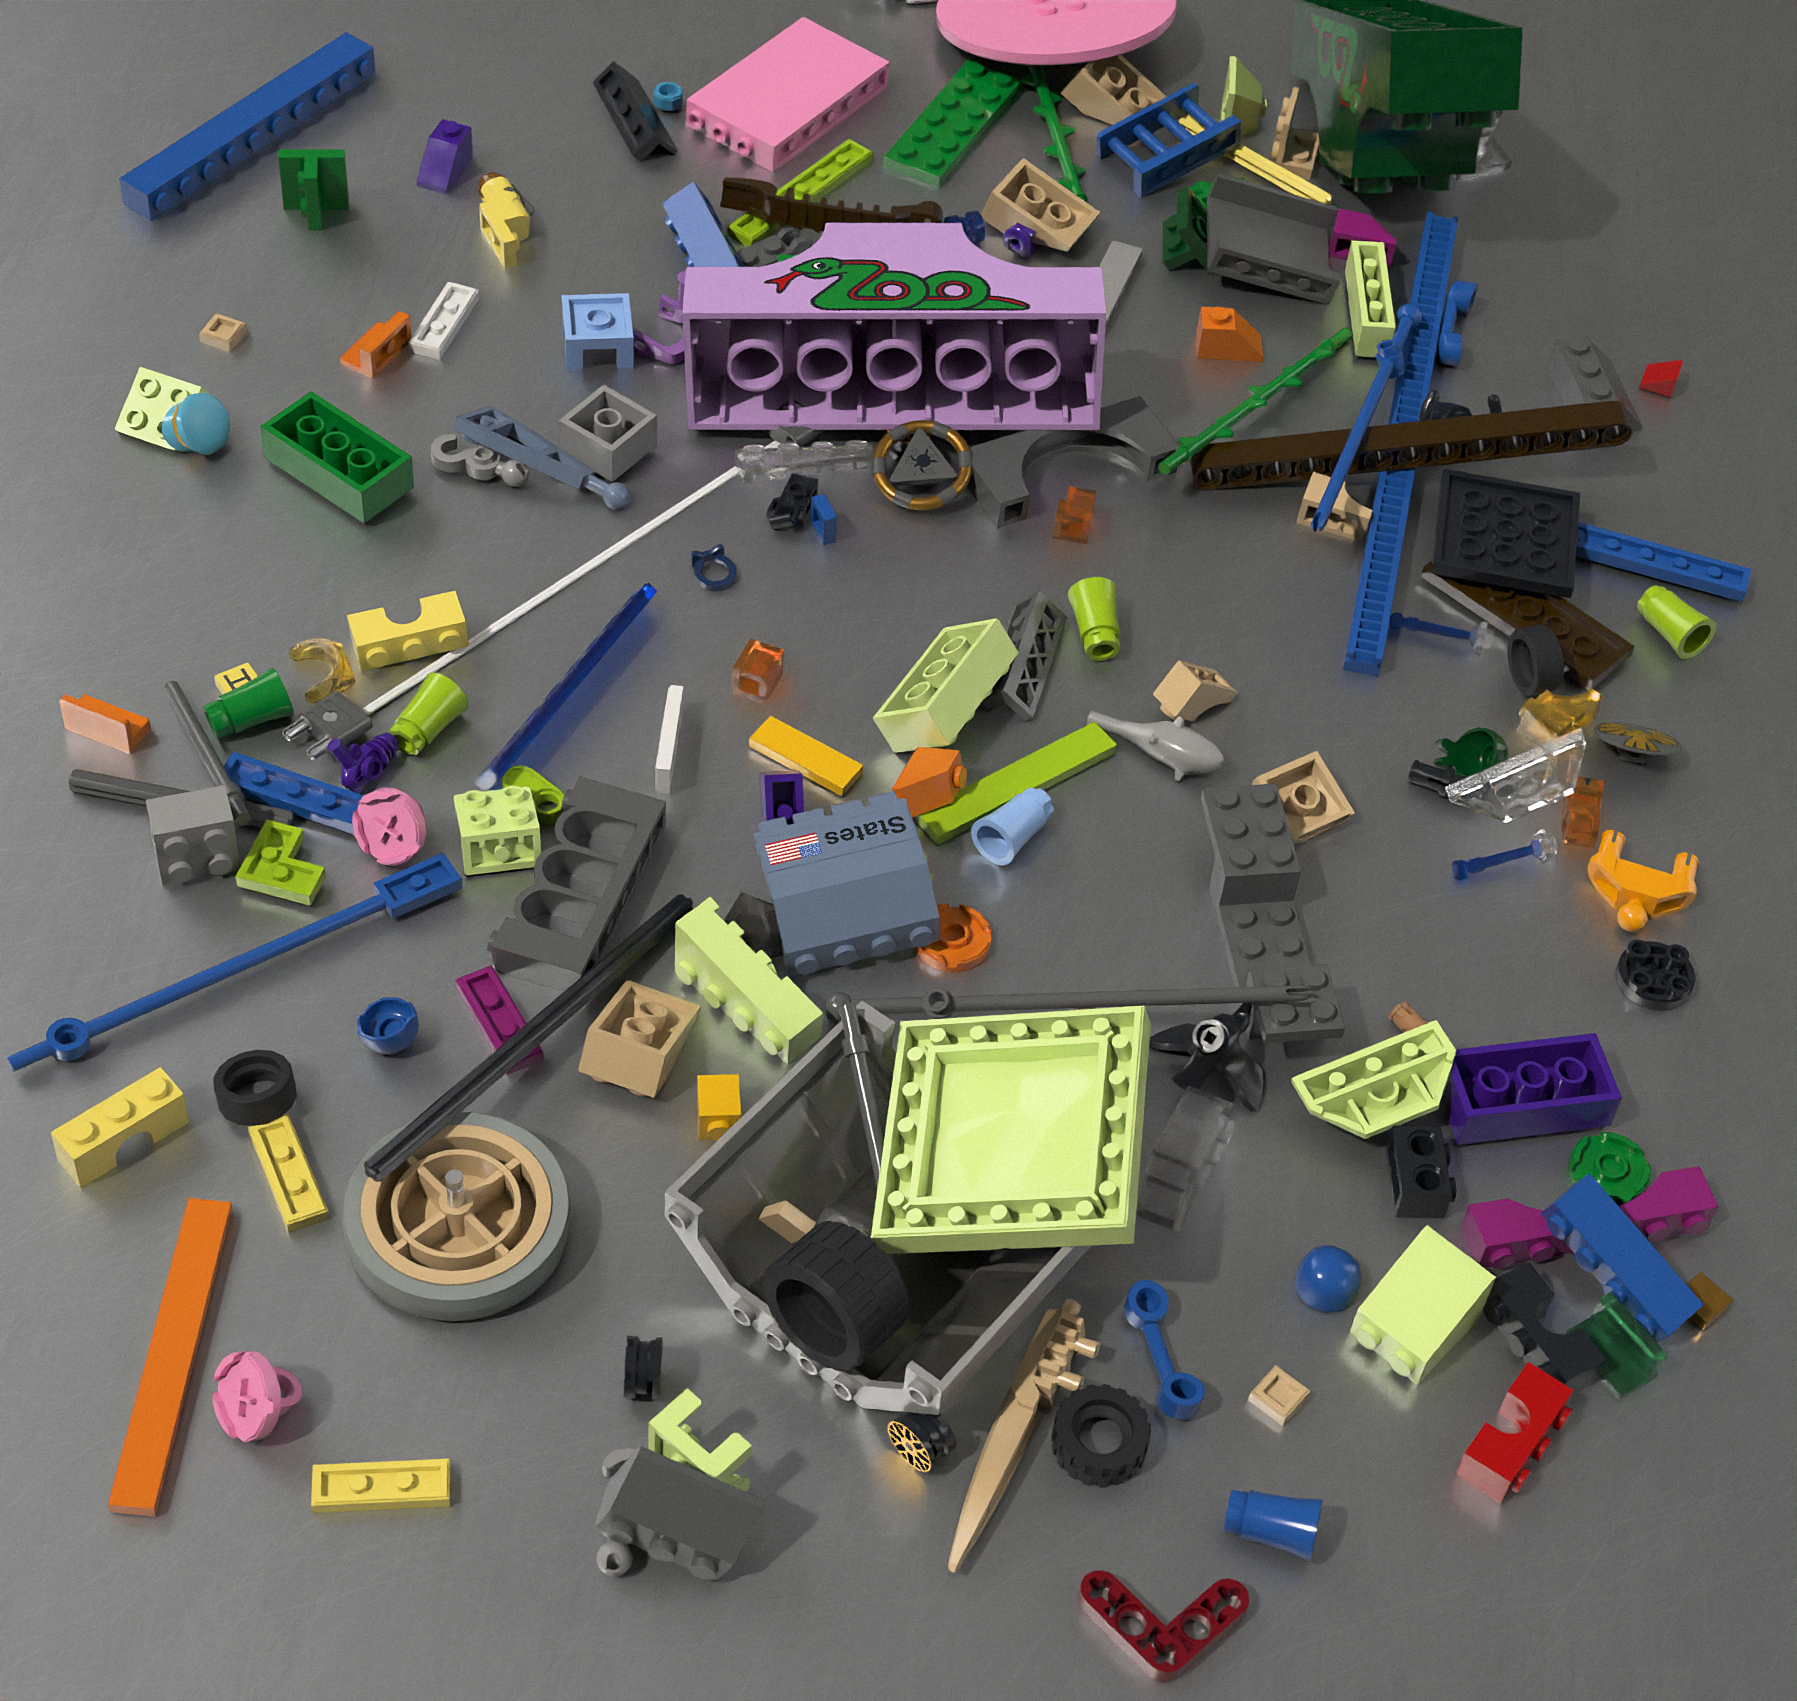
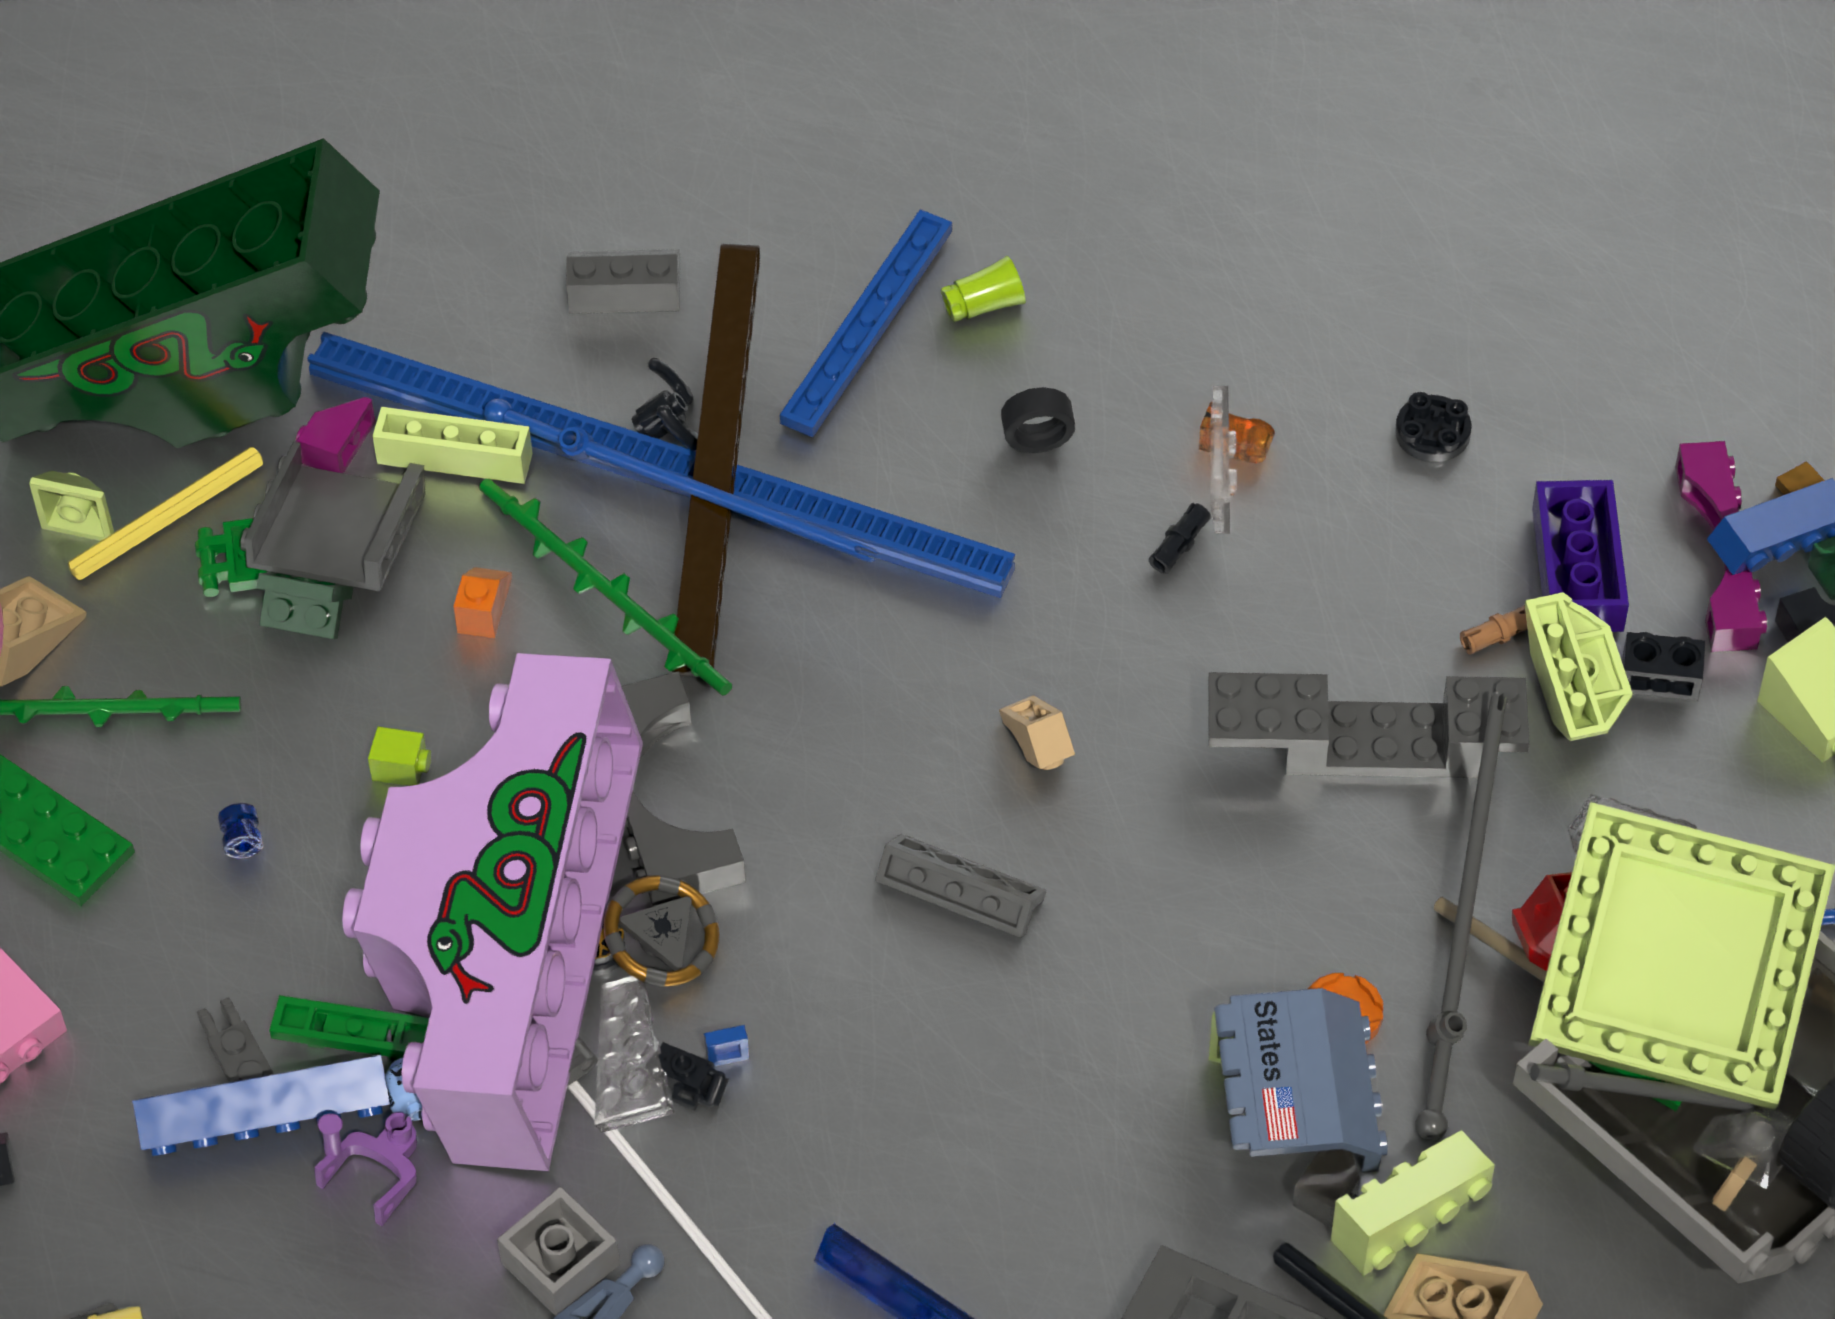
camera: 75 degrees left, 5 degrees up
light blue panel [562,293,634,371] -> none
white tile [655,685,683,795] -> none
dark blue piece [689,543,737,591] -> none
yellow brick [697,1074,741,1141] -> none
dark brown piece [720,177,943,233] -> none
lime tile [727,139,873,247] -> none
clear orange brick [732,638,784,704] -> none
yellow tile [749,716,863,796] -> none
dark purple slope [759,770,804,825] -> none
yellowish green brick [873,618,1019,753] -> none
orange slope [892,747,967,817] -> none
lime tile [915,721,1117,845] -> none
light blue plant [971,787,1054,865] -> none
tan slope [980,158,1100,252] -> none
dark purple piece [1003,223,1038,257] -> none
clear orange brick [1053,486,1096,544] -> none
lime plant [1068,577,1120,661] -> none
light grey piece [1087,711,1224,781] -> none
blue fence [1096,83,1241,198] -> none
light grey tile [1099,240,1143,329] -> none
black animal [1149,1003,1263,1112] -> none
tan slope [1252,750,1355,843] -> none
tan bracket [1271,87,1319,180] -> none
blue hair [1294,1245,1362,1312] -> none
tan arch [1296,472,1373,542] -> none
clear blue piece [1389,612,1494,656] -> none
dark brown plate [1421,560,1635,691] -> none
black plate [1431,469,1580,598] -> none
dark green piece [1434,727,1509,783] -> none
blue piece [1437,280,1478,367] -> none
clear blue piece [1451,829,1558,880] -> none
clear yellow arch [1517,688,1603,756] -> none
green tile [1567,1132,1652,1207] -> none
light orange connector [1587,830,1699,932] -> none
shield [1594,722,1682,765] -> none
red slope [1639,360,1683,397] -> none

